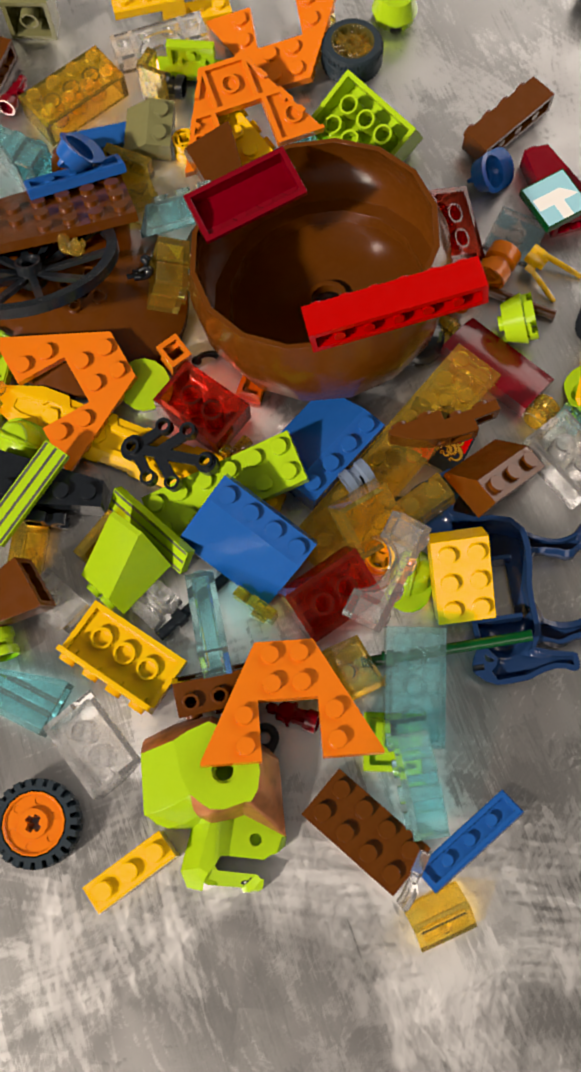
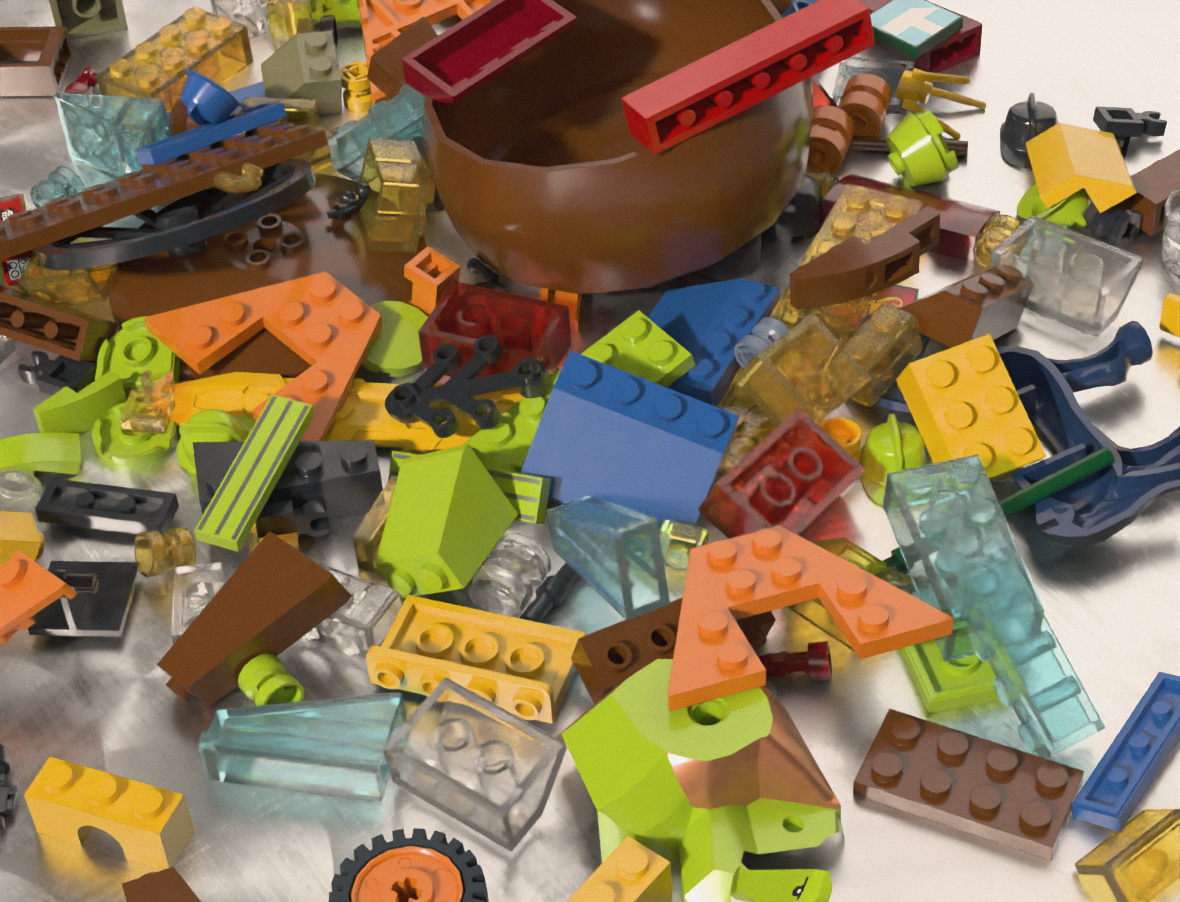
camera: 15 degrees left, 30 degrees down
clear arch [341,511,432,633] -> none
clear piece [396,850,431,912] -> none

